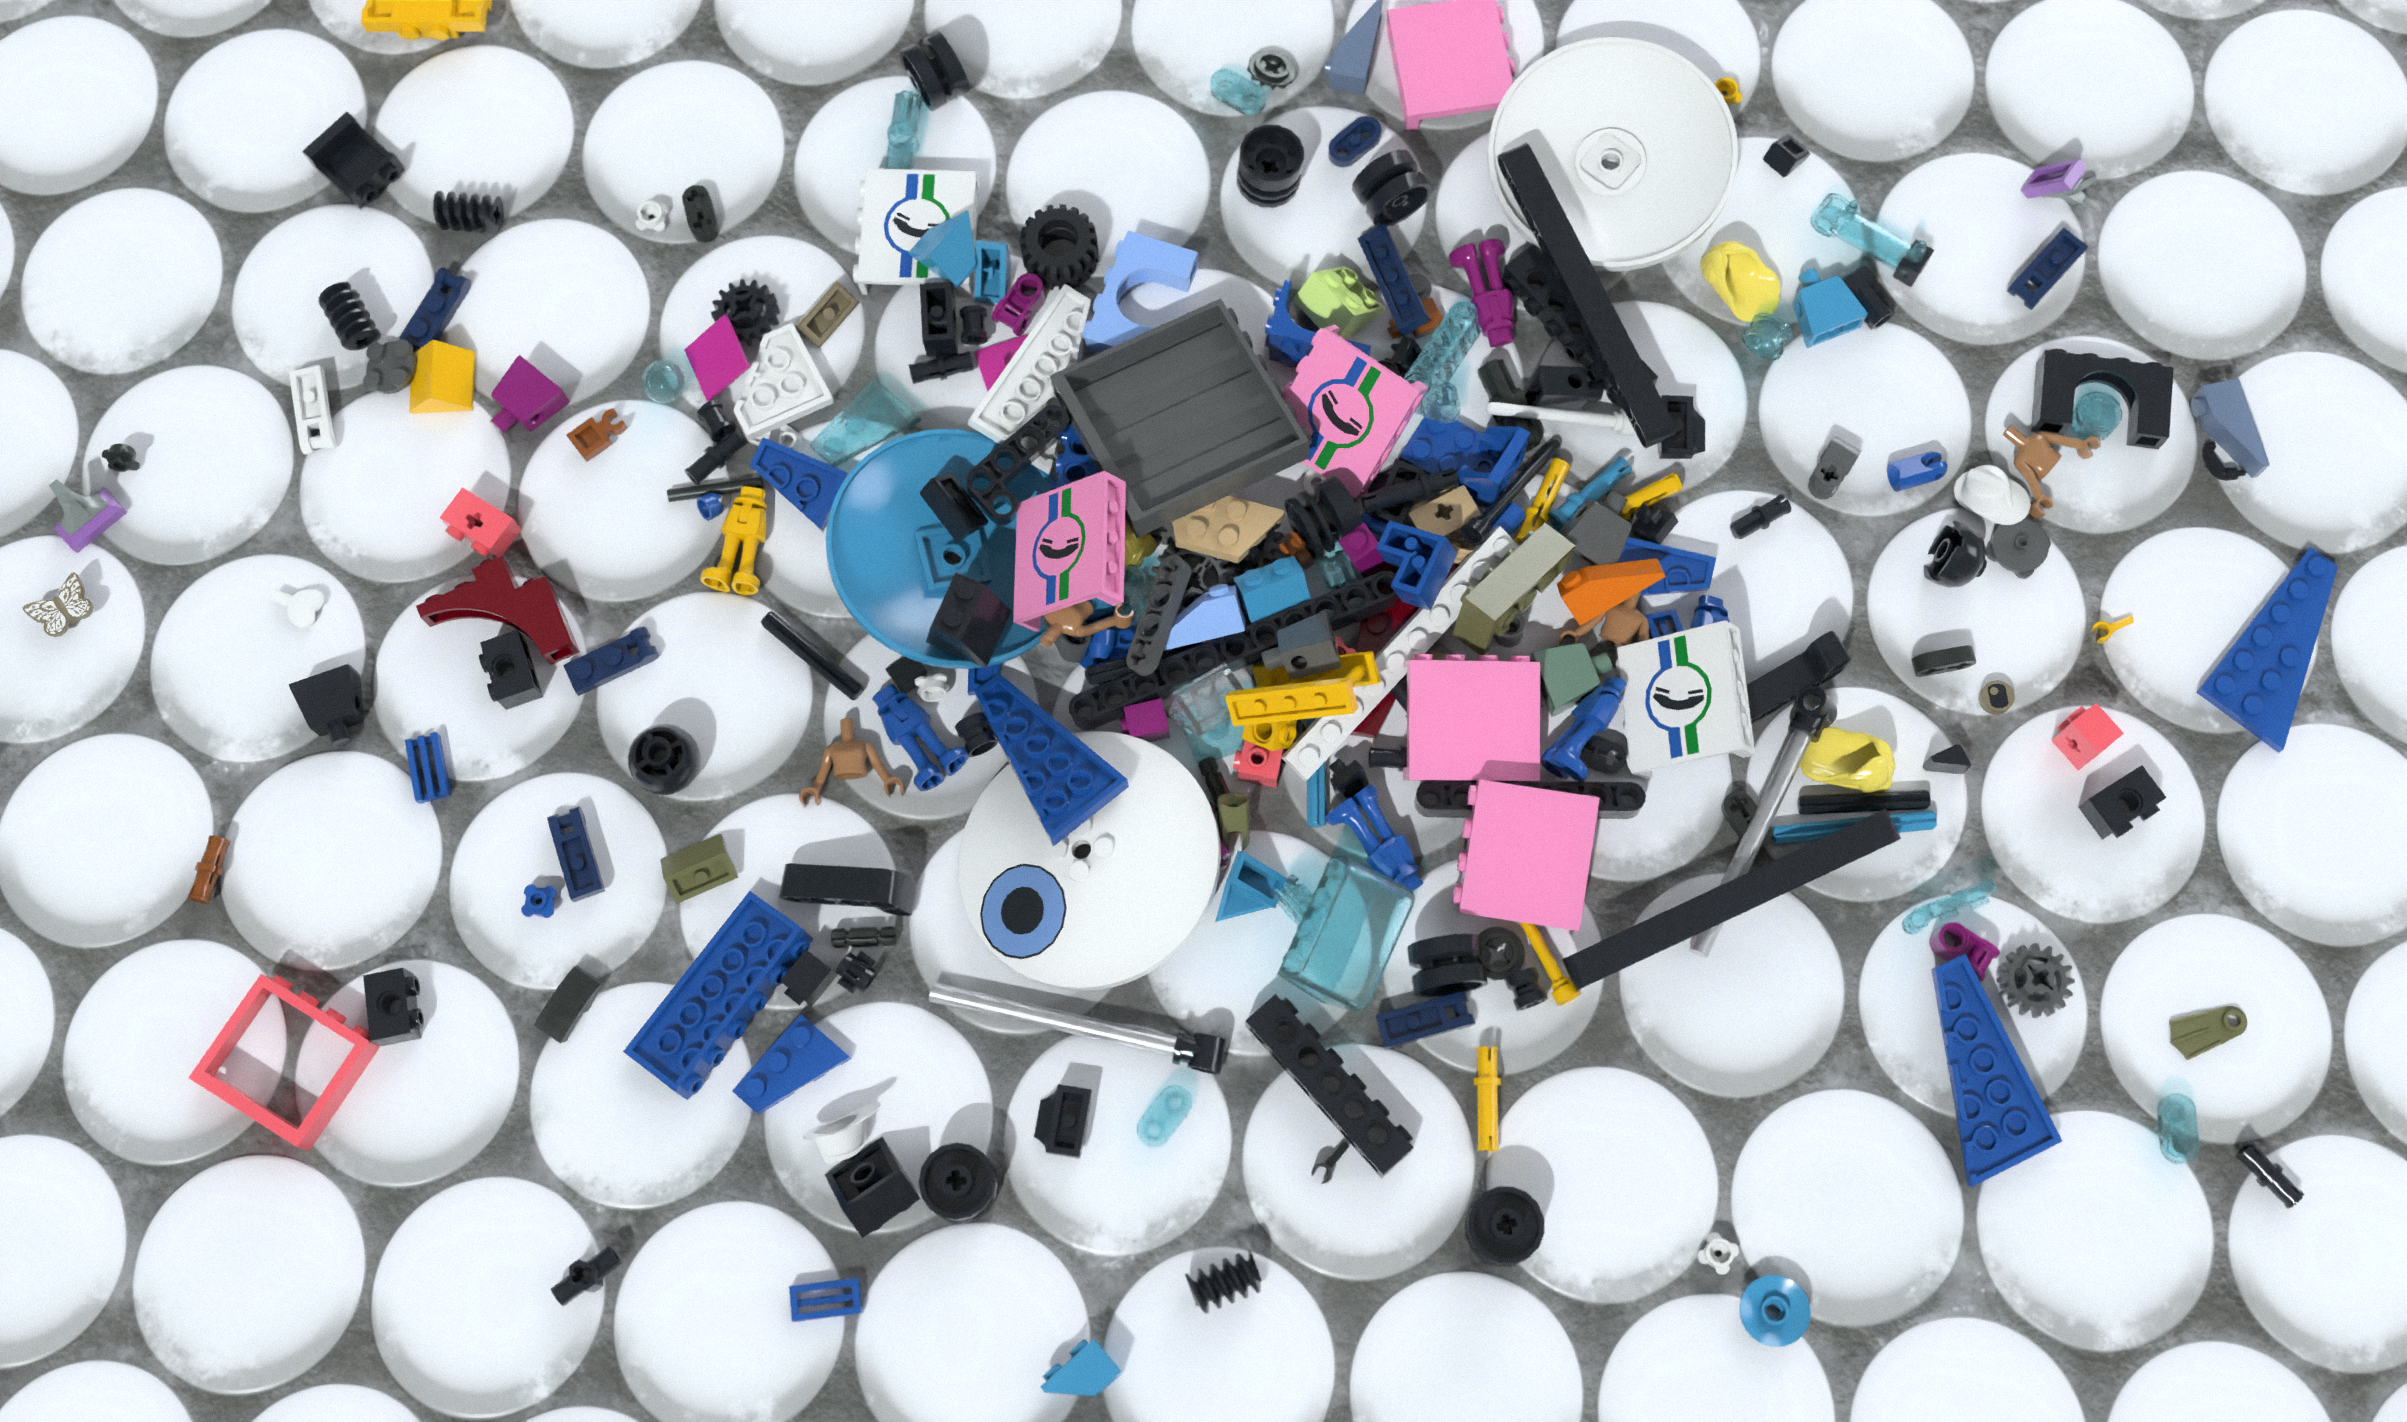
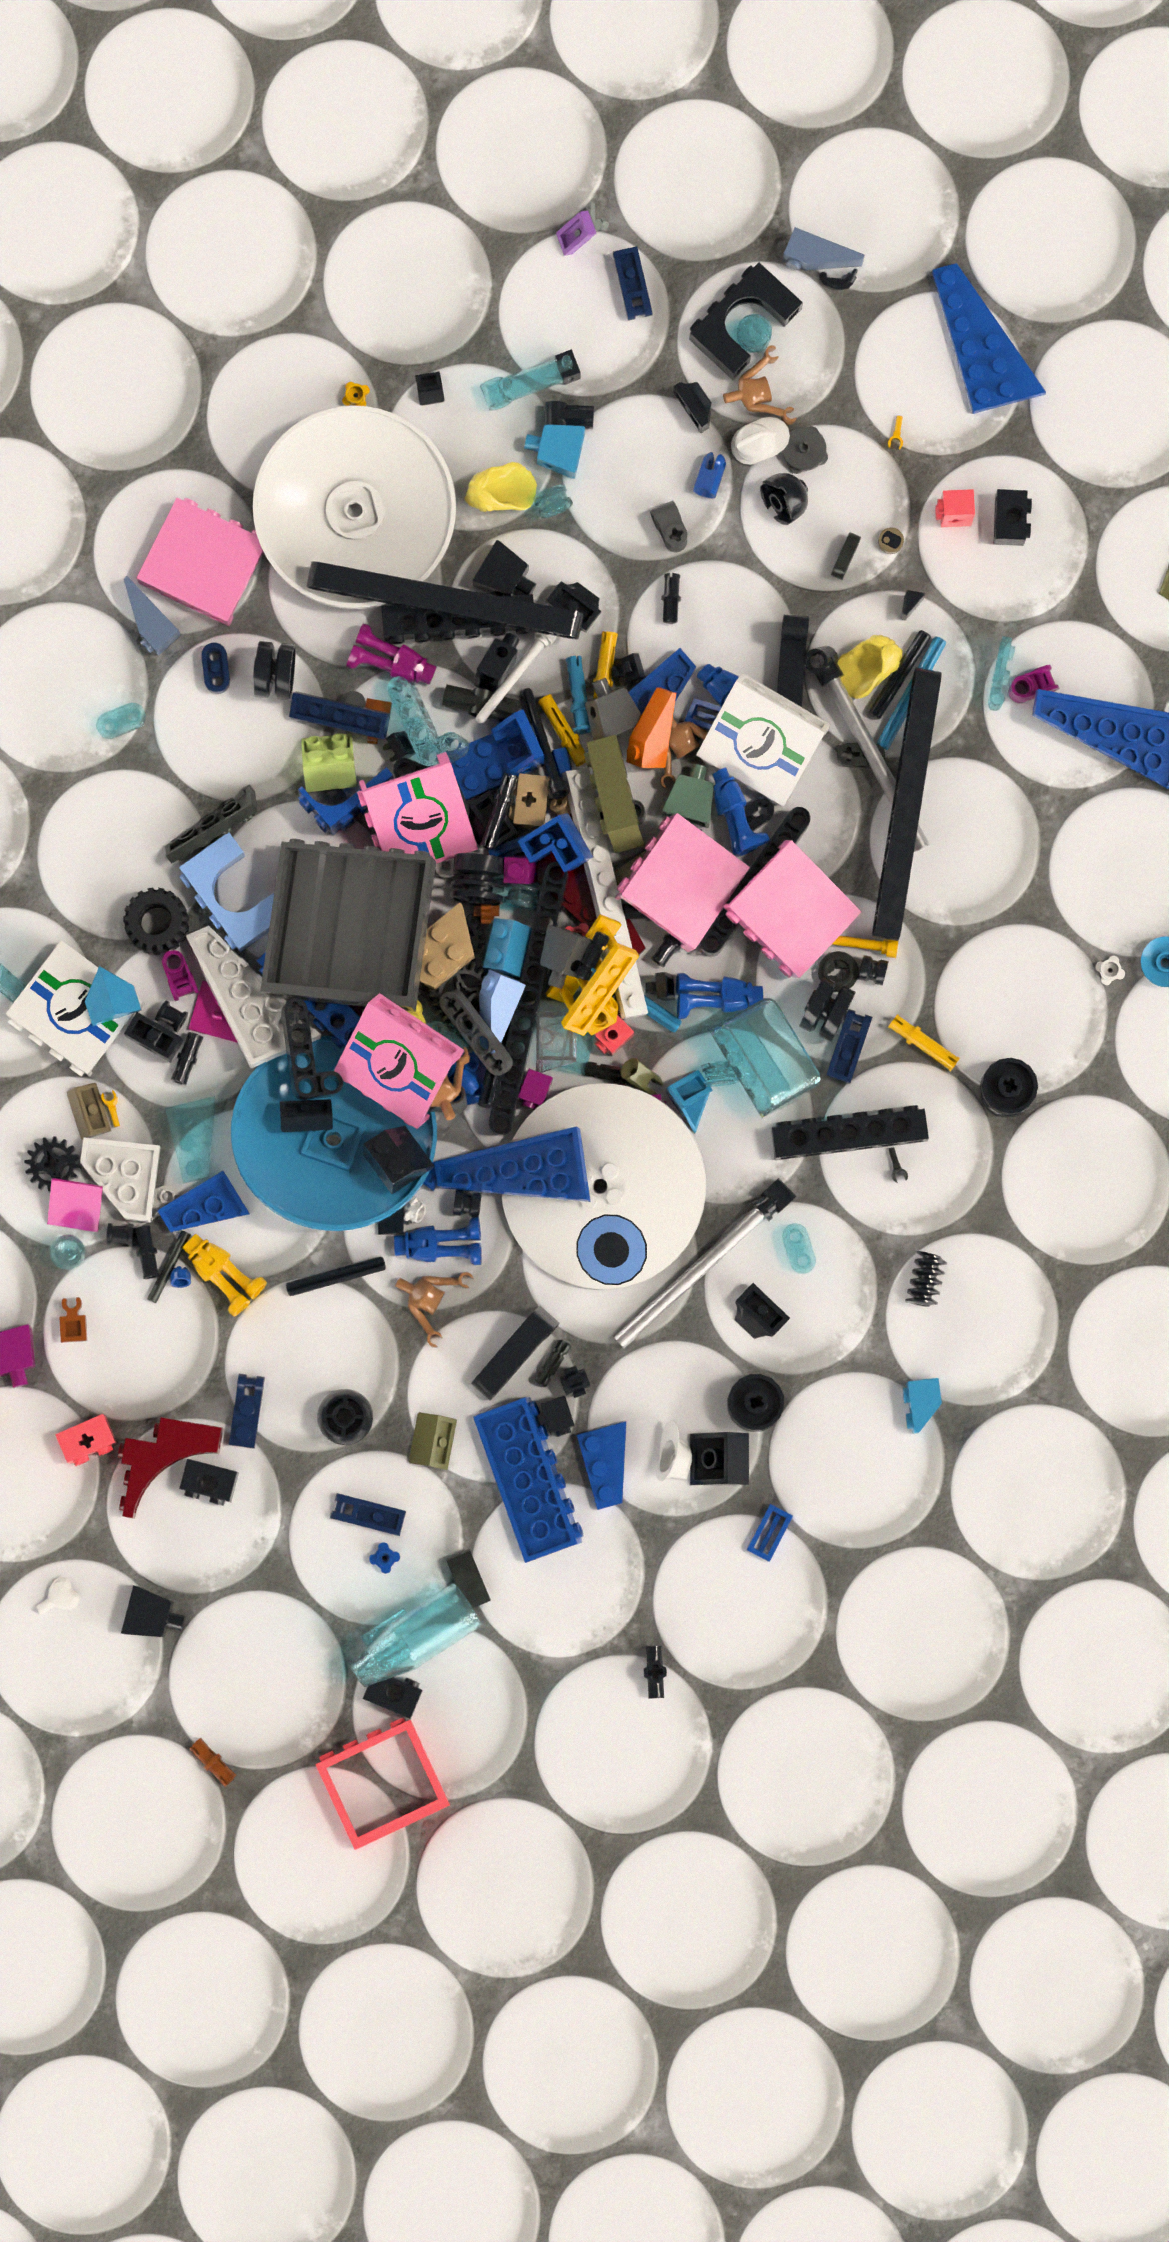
camera: 60 degrees left, 10 degrees up
blue tile [405,732,451,804] -> none
dark azure slope [975,240,1012,303] -> none
black wheel [1237,124,1304,208] -> none
pearl dark grey gear [1247,50,1295,90] -> none
dark grey gear [1996,943,2075,1018] -> none
none -> yellow hand [101,1090,120,1127]
none -> pearl dark grey wing [165,784,257,864]
none -> clear light blue piece [350,1583,481,1687]
none -> black torso [472,540,537,597]
none -> black axle [575,931,609,981]
none -> black slope [673,382,712,433]

